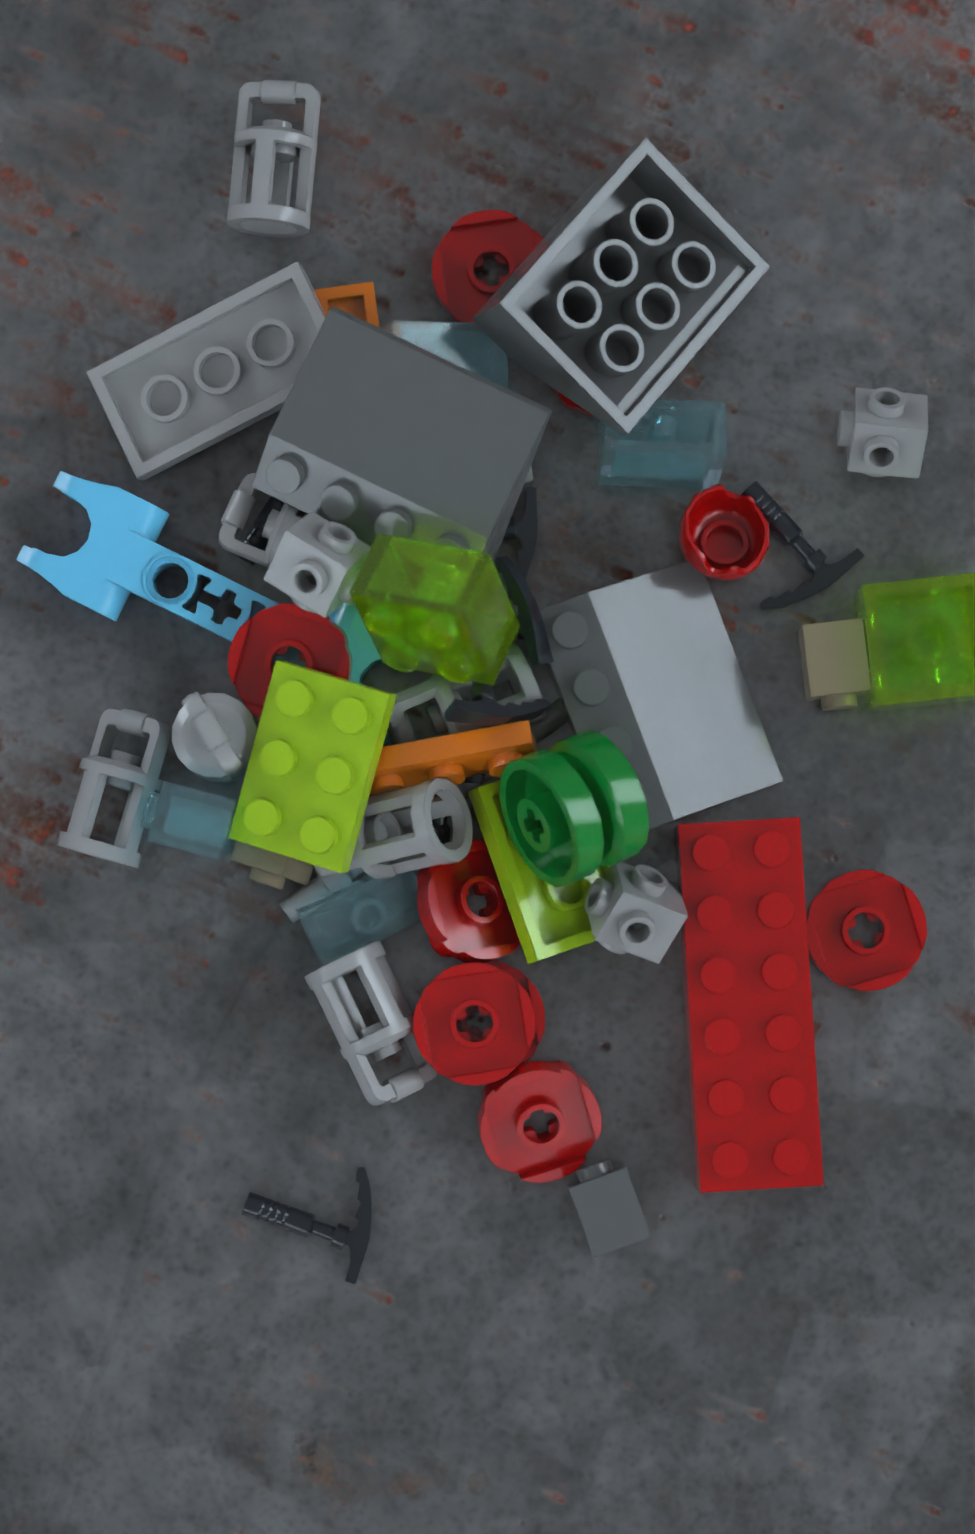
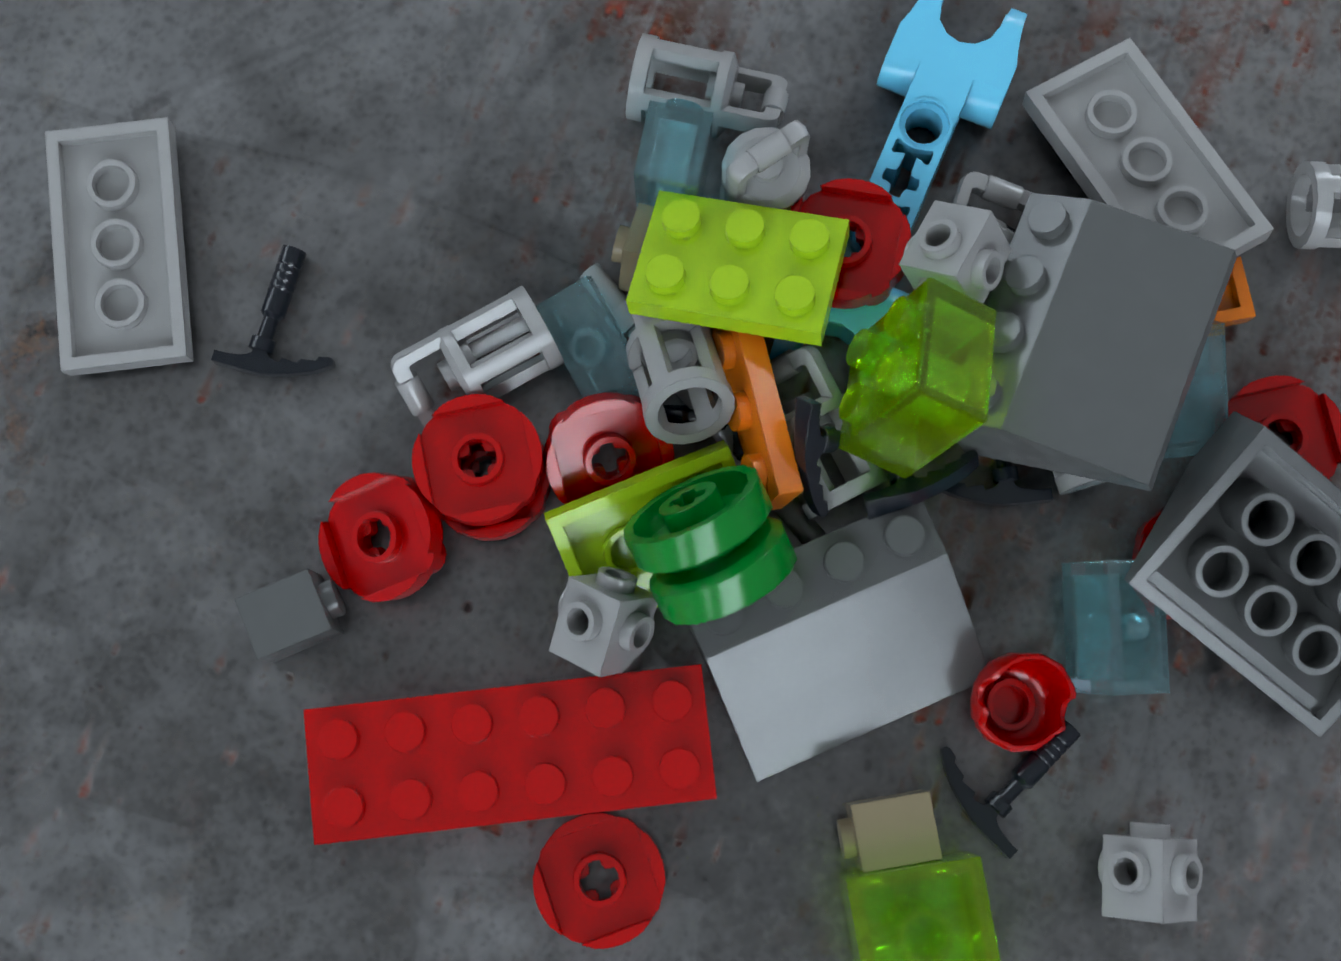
camera: 90 degrees right, 5 degrees down
none -> light grey plate [45,117,194,376]

